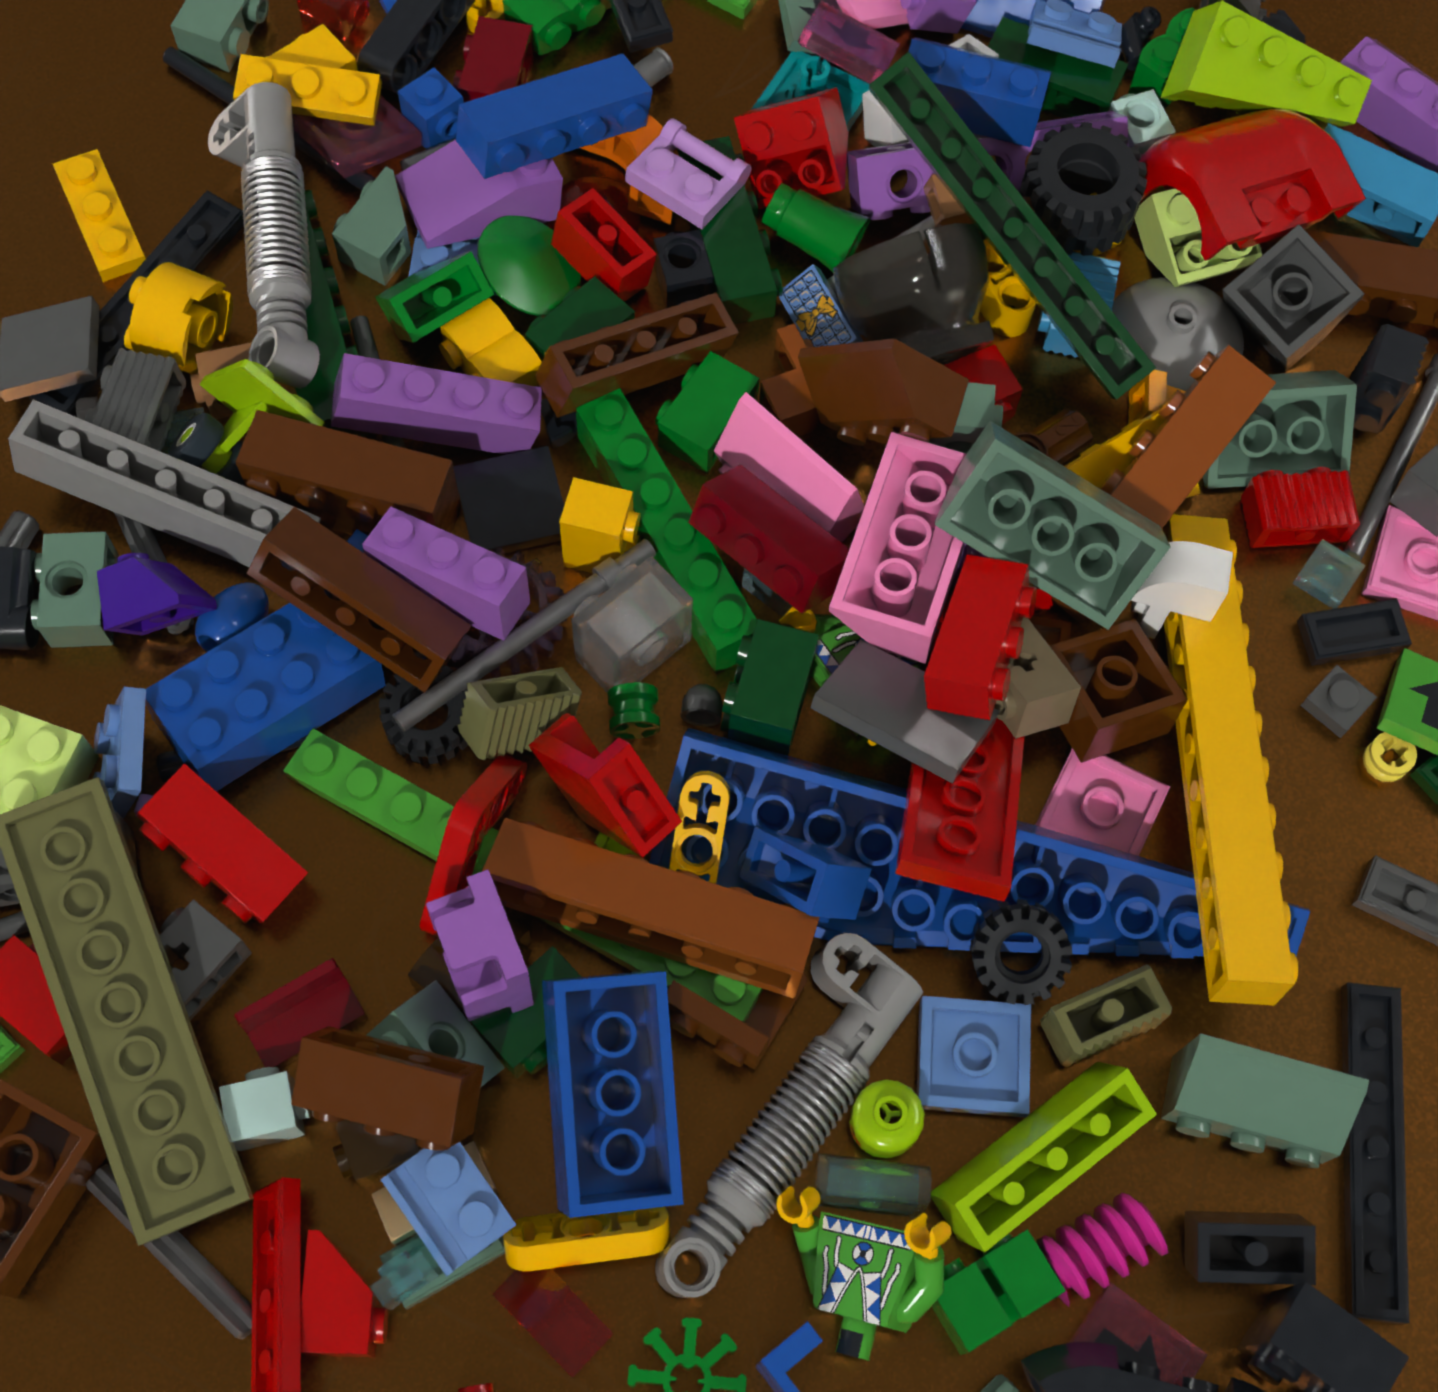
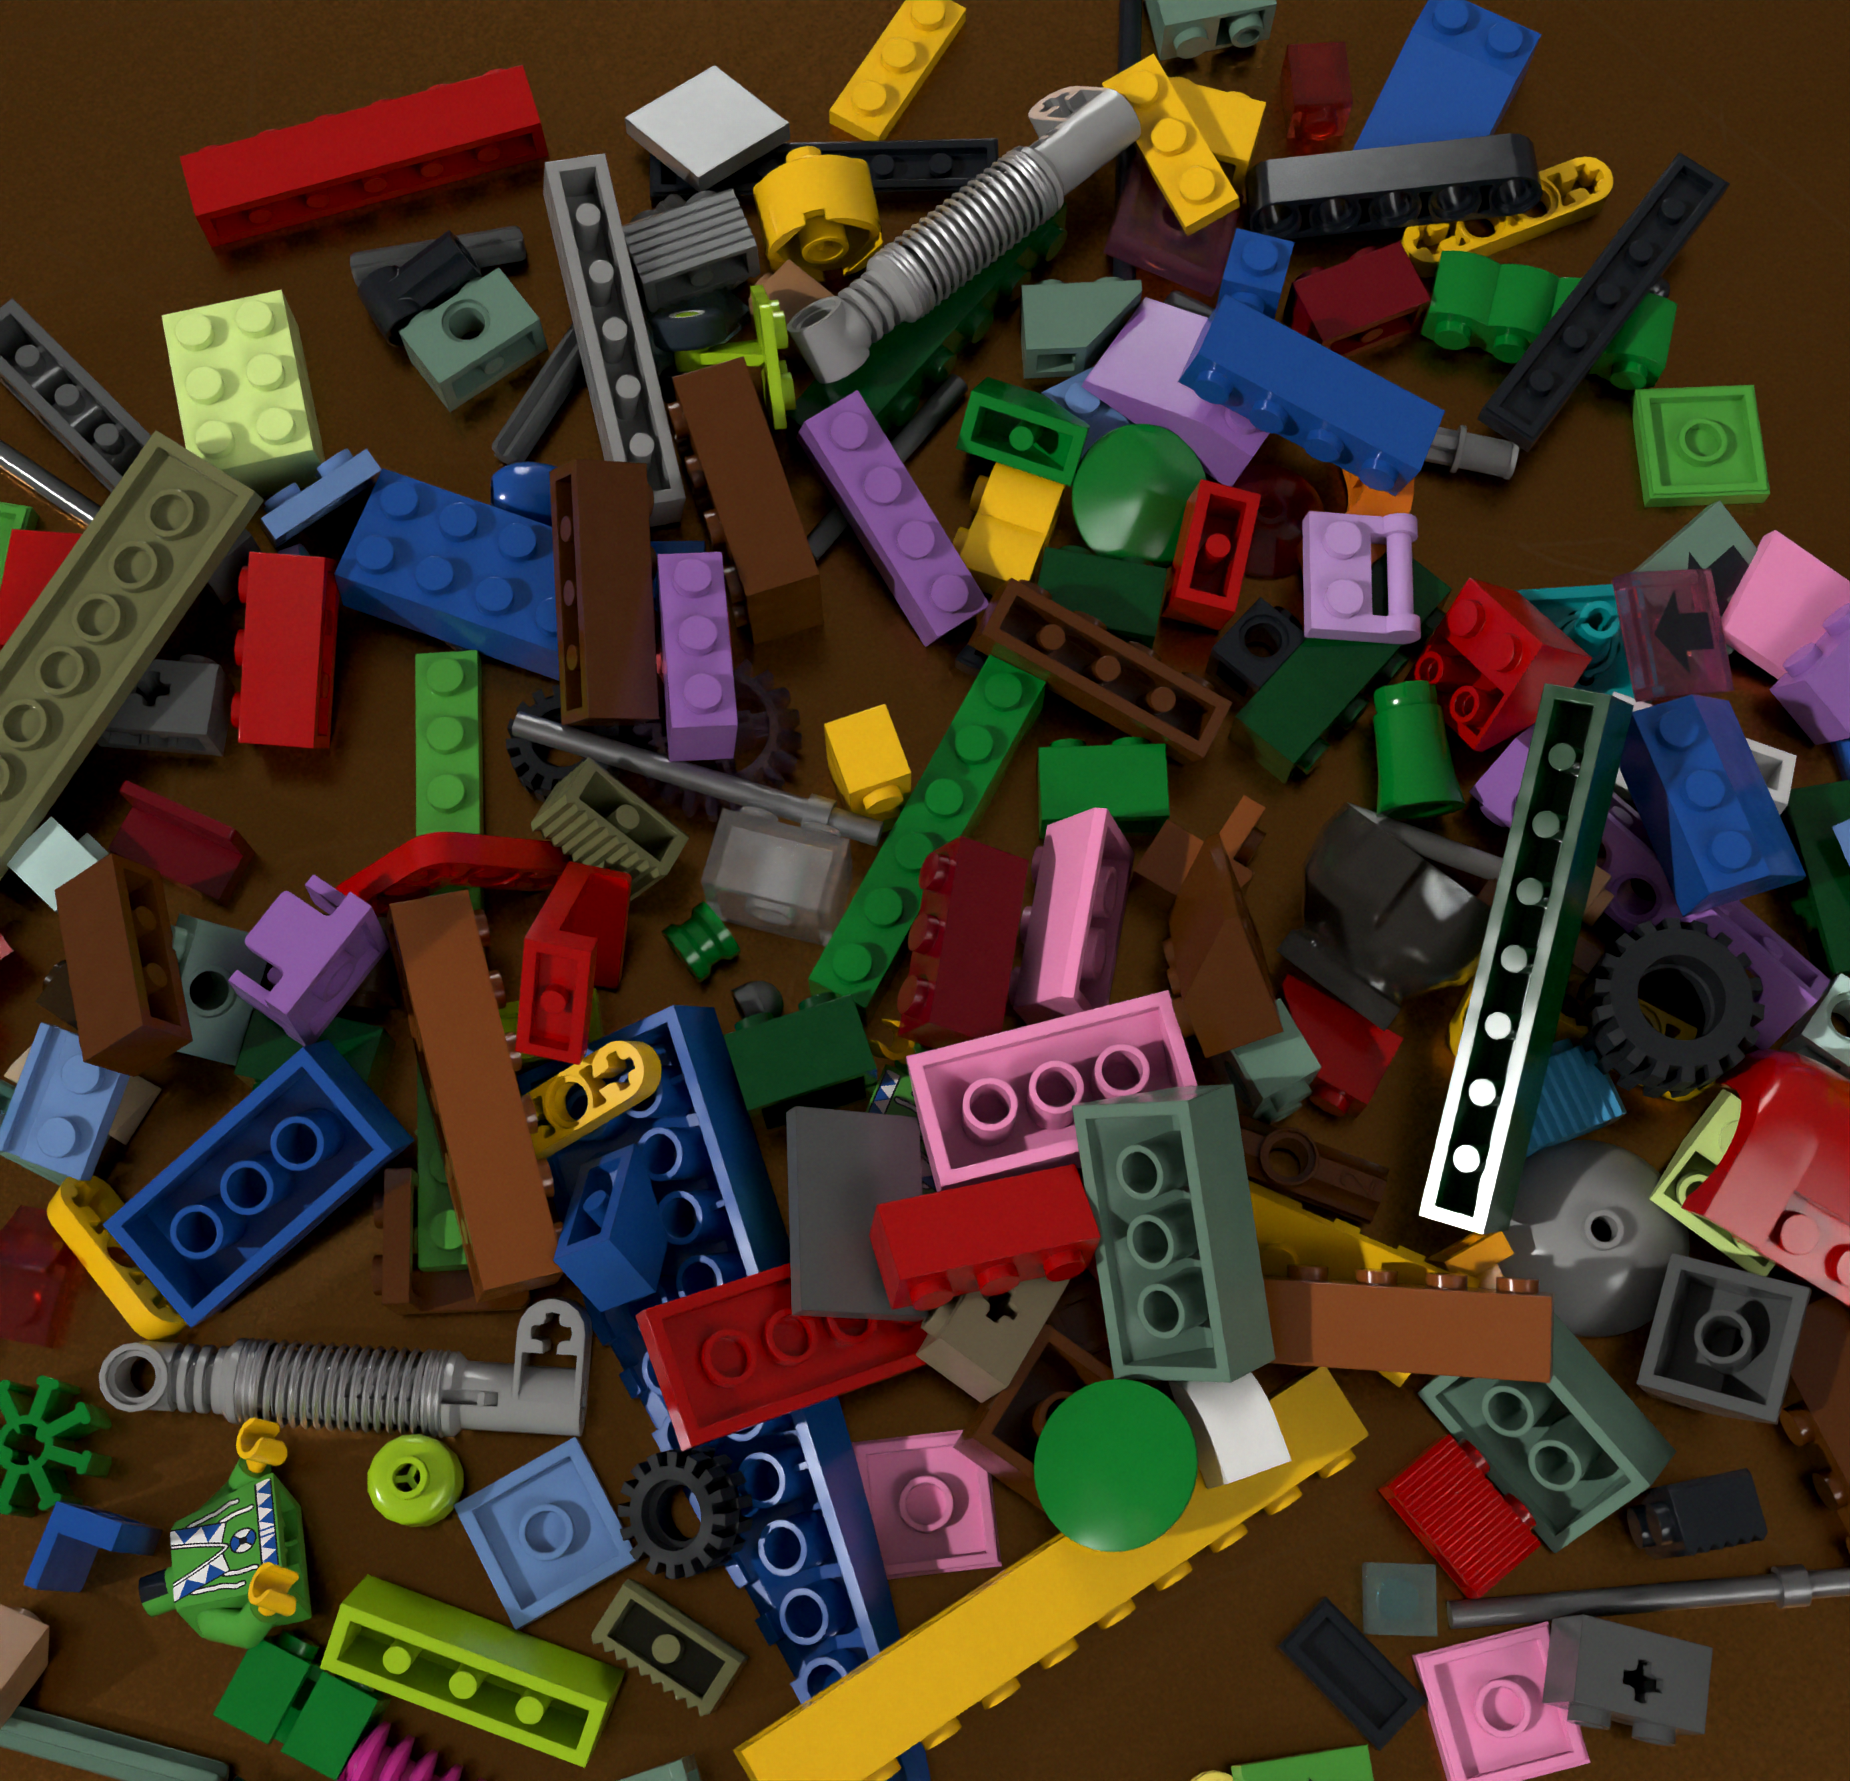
camera: 60 degrees right, 5 degrees up
dark purple slope [97,553,217,636] -> none
black tile [453,446,564,555] -> none
tile [779,264,863,347] -> none
clear light blue brick [813,1153,931,1217] -> none
dark grey plate [1300,665,1377,738] -> none
none -> green shield [1034,1379,1198,1552]

